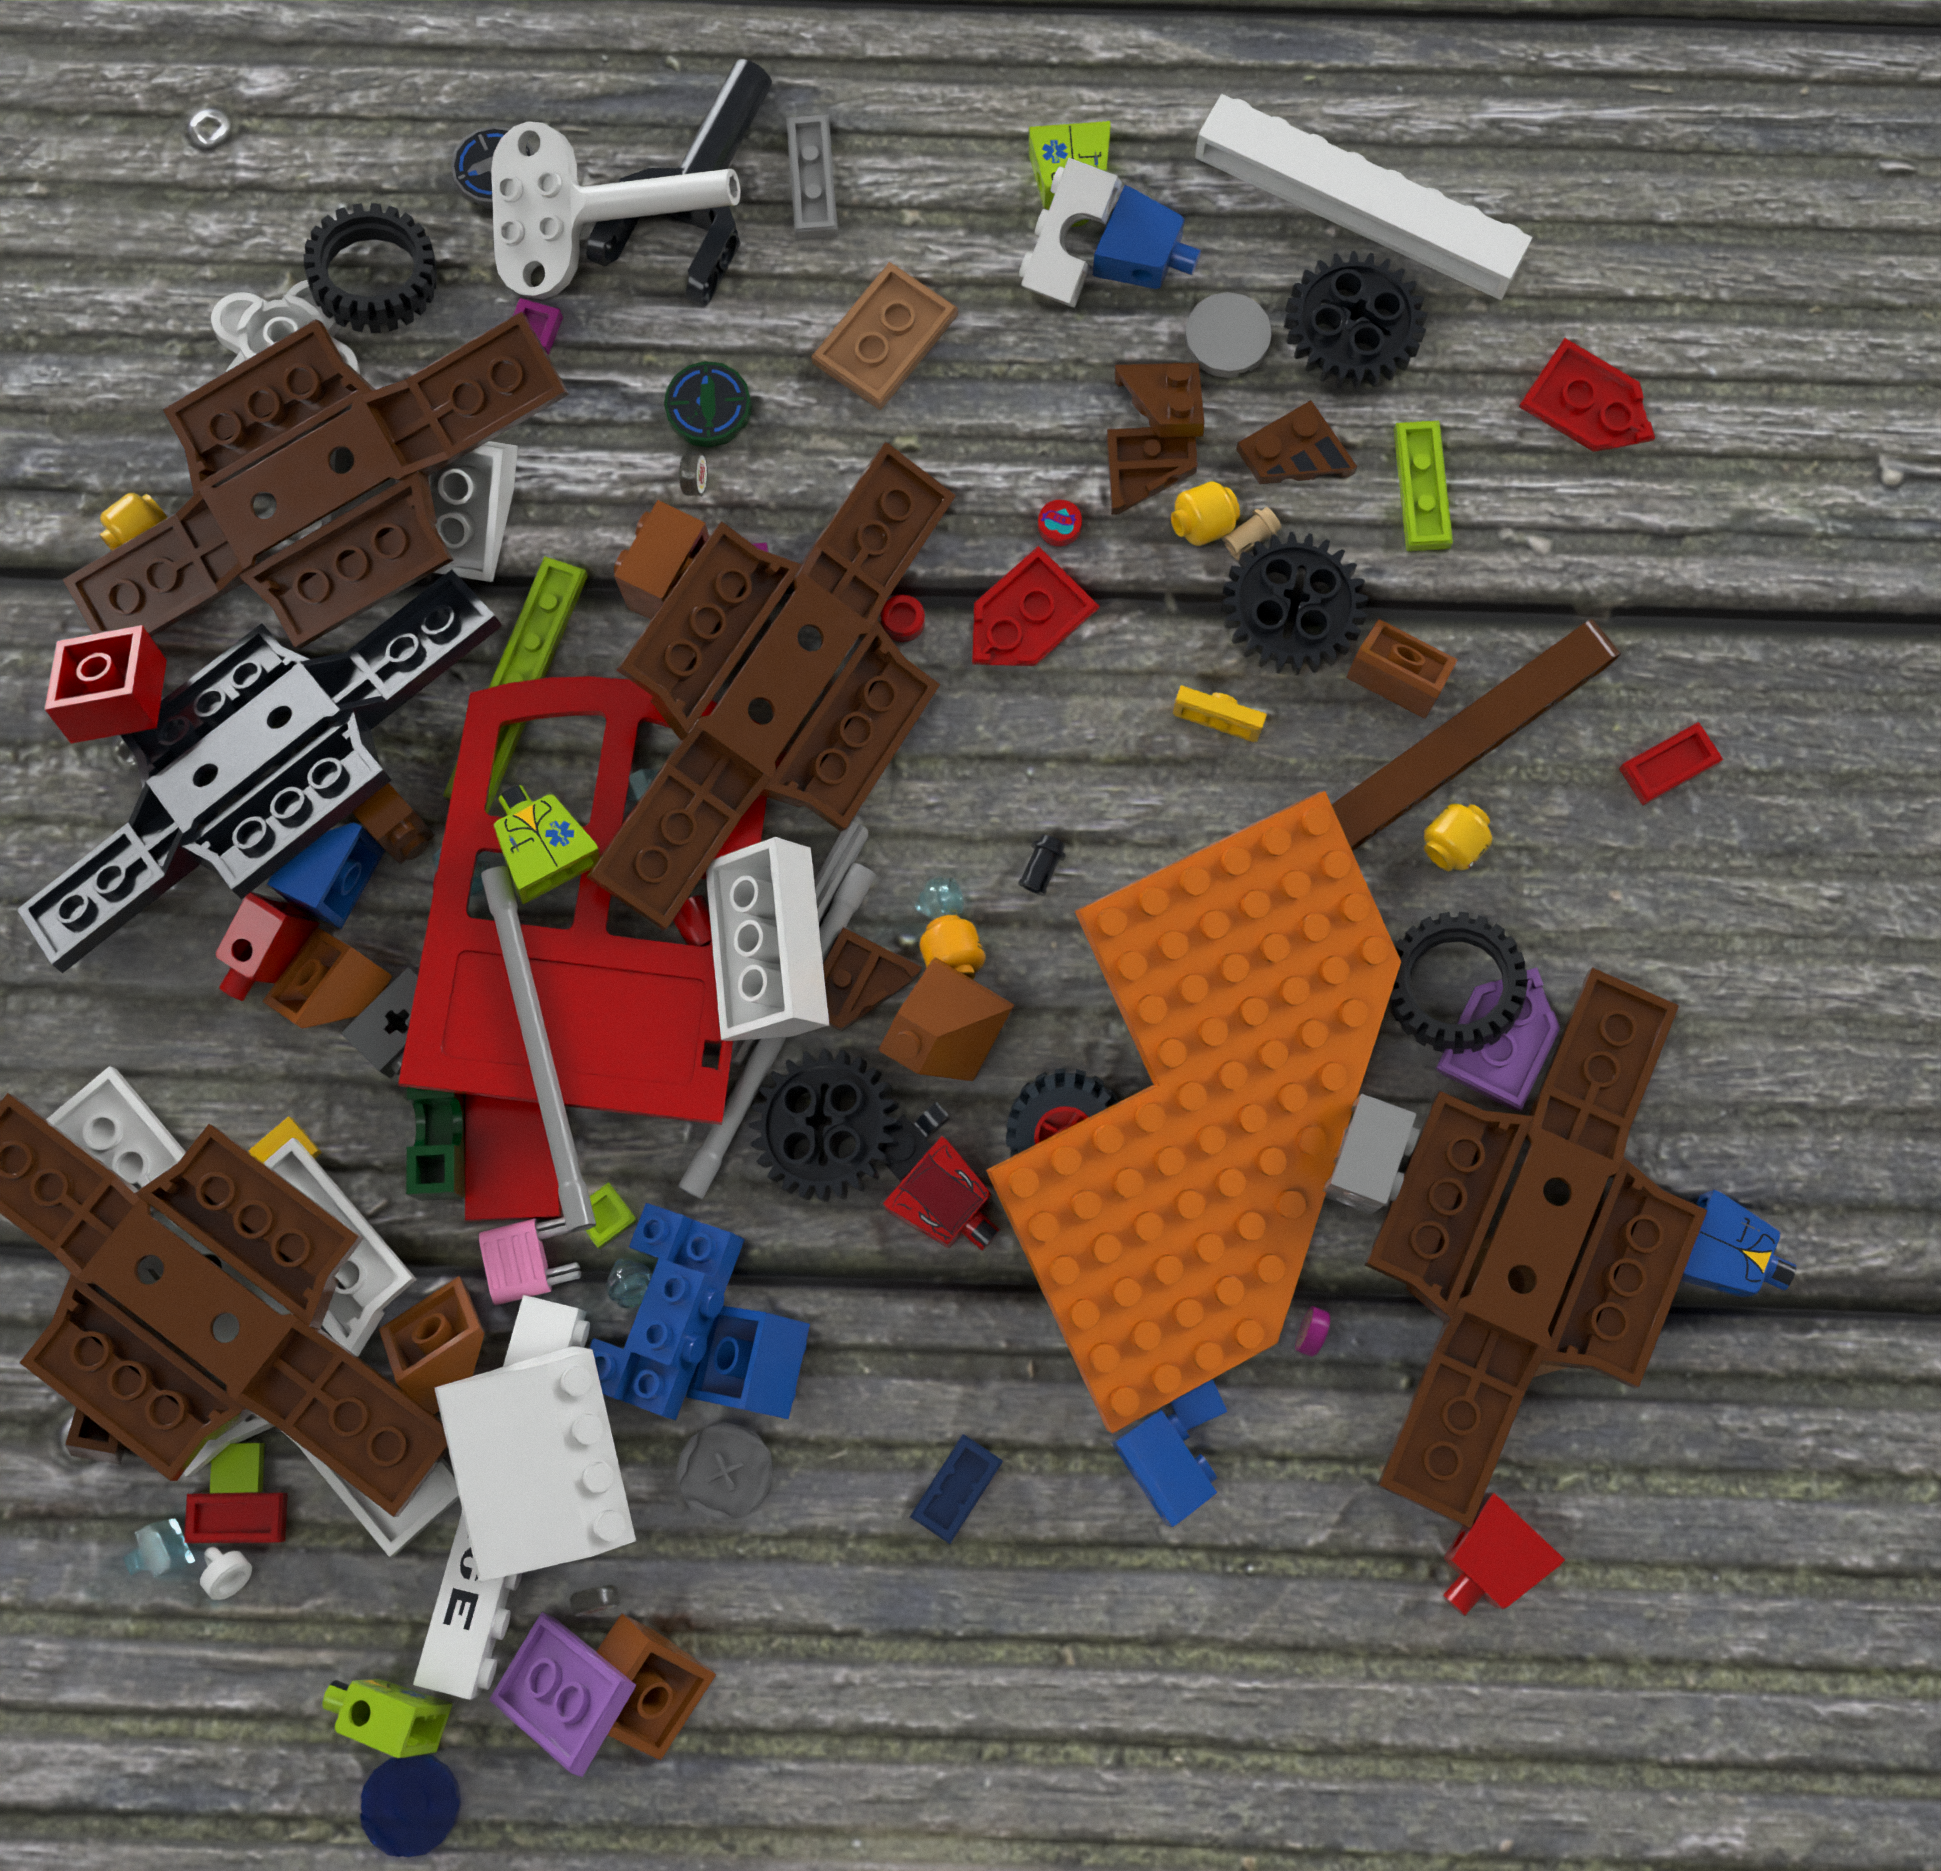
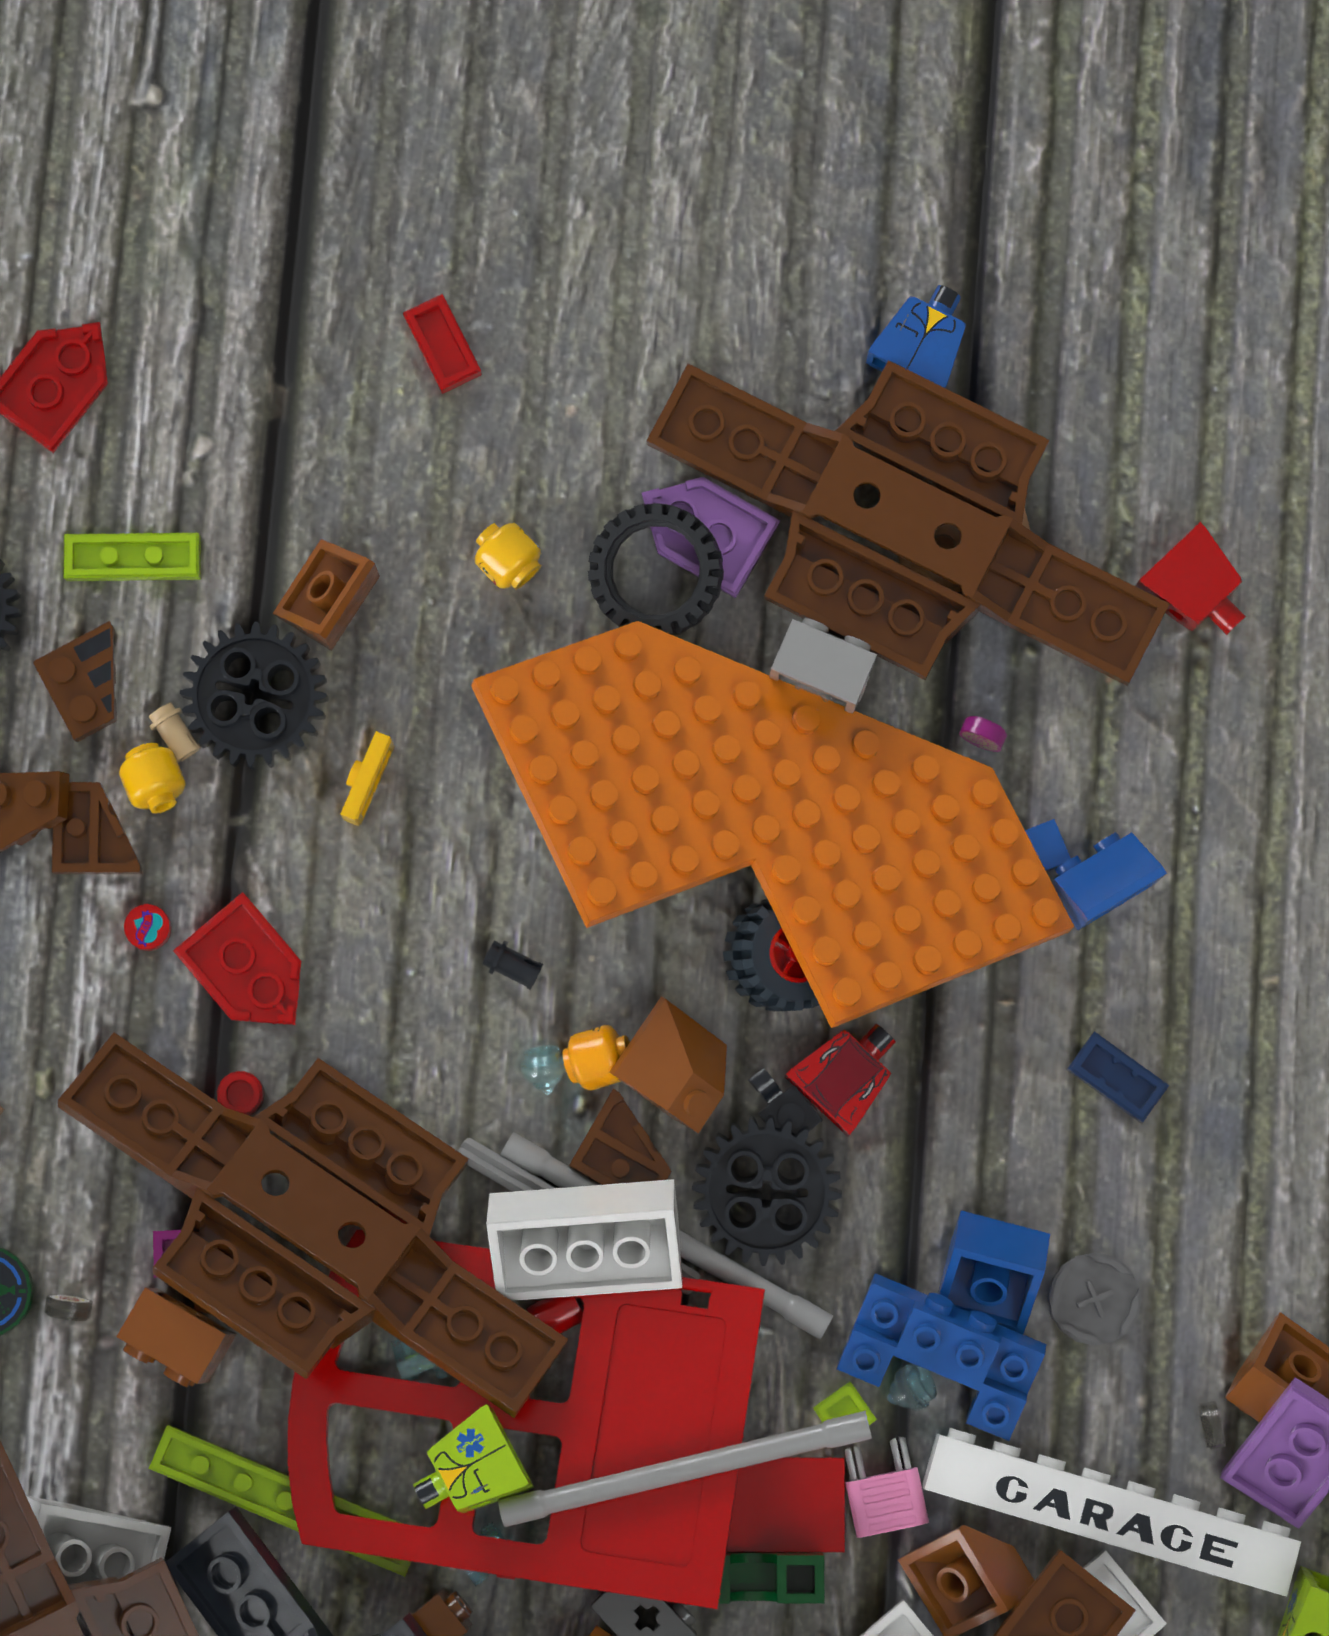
camera: 90 degrees left, 5 degrees up
white slope [435,1346,636,1582] -> none
reddish brown beam [1331,619,1621,852] -> none

